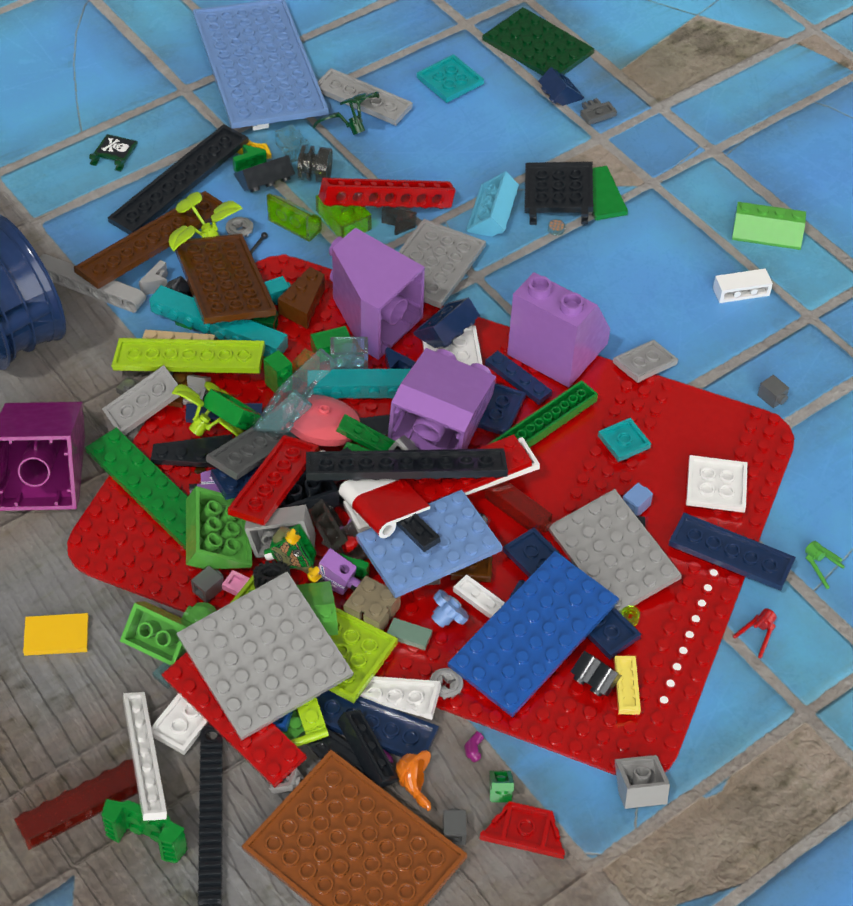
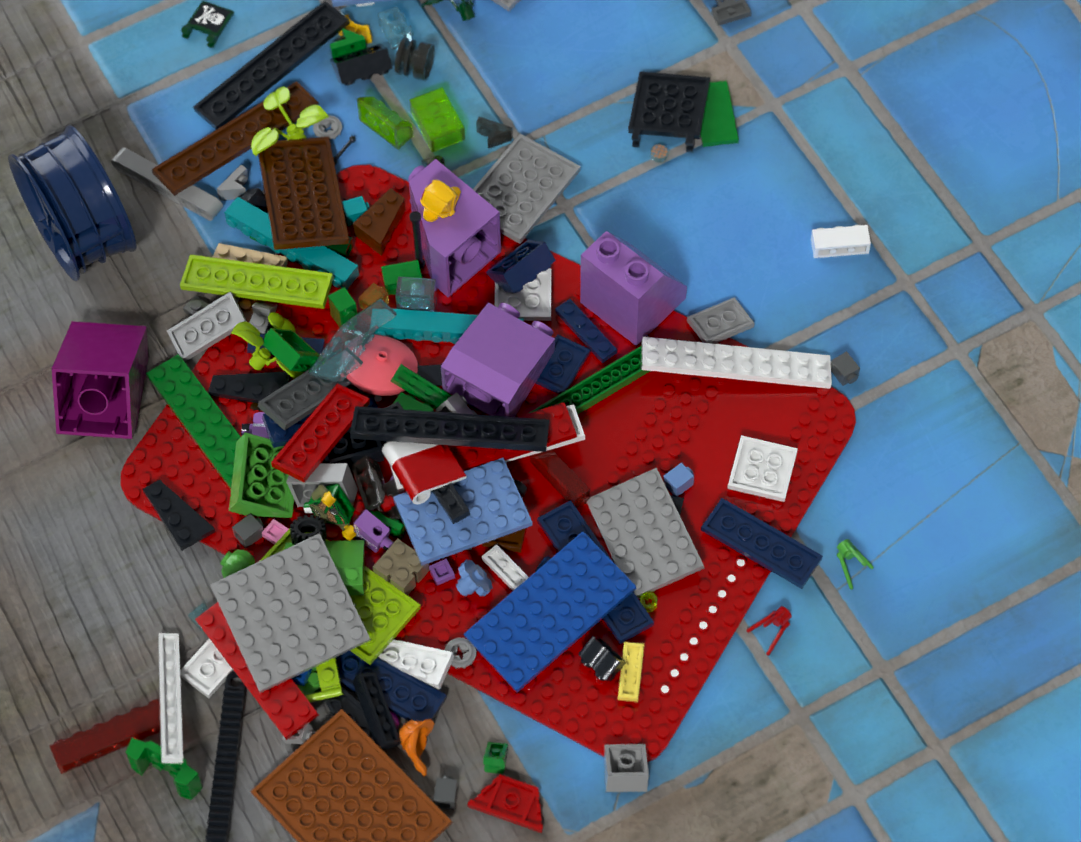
camera: 10 degrees right, 10 degrees up
yellow tile [23,613,89,656] -> none
bright green brick [120,601,193,665] -> none
red brick [319,178,456,209] -> none
dark blue slope [385,347,416,369] -> none
sand green tile [387,618,433,650] -> none
magenta arm [464,731,484,762] -> none
medium azure slope [466,171,519,237] -> none
teal plate [598,418,651,462] -> none
slope [732,202,806,250] -> none
none -> black wing [143,480,216,551]
none -> black bar [410,211,425,269]
none -> yellow piece [420,180,461,222]
none -> medium lavender plate [429,559,455,586]
none -> white plate [642,337,832,389]

